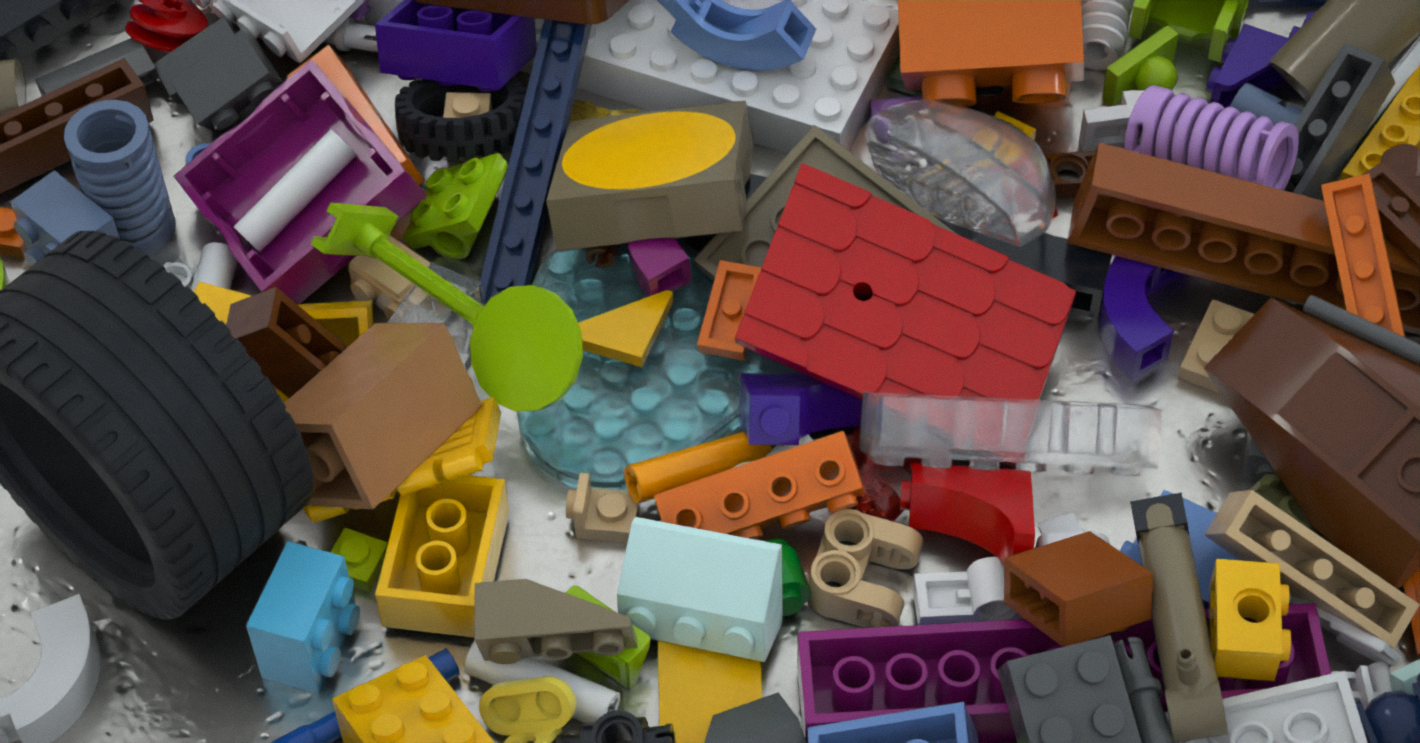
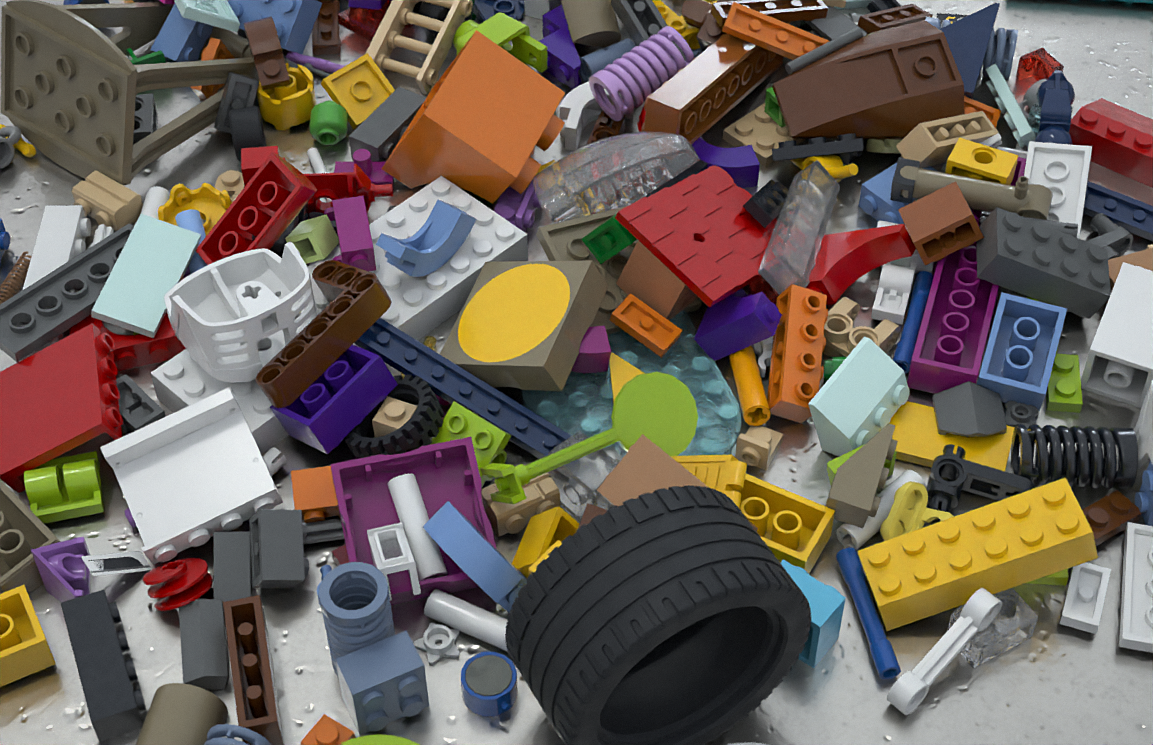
camera: 70 degrees left, 5 degrees down
none -> white window [367,522,421,601]
none -> medium blue arch [423,501,527,612]
none -> black plate [743,179,793,228]
none -> black plate [772,133,864,161]
none -> yellow piece [790,155,858,186]

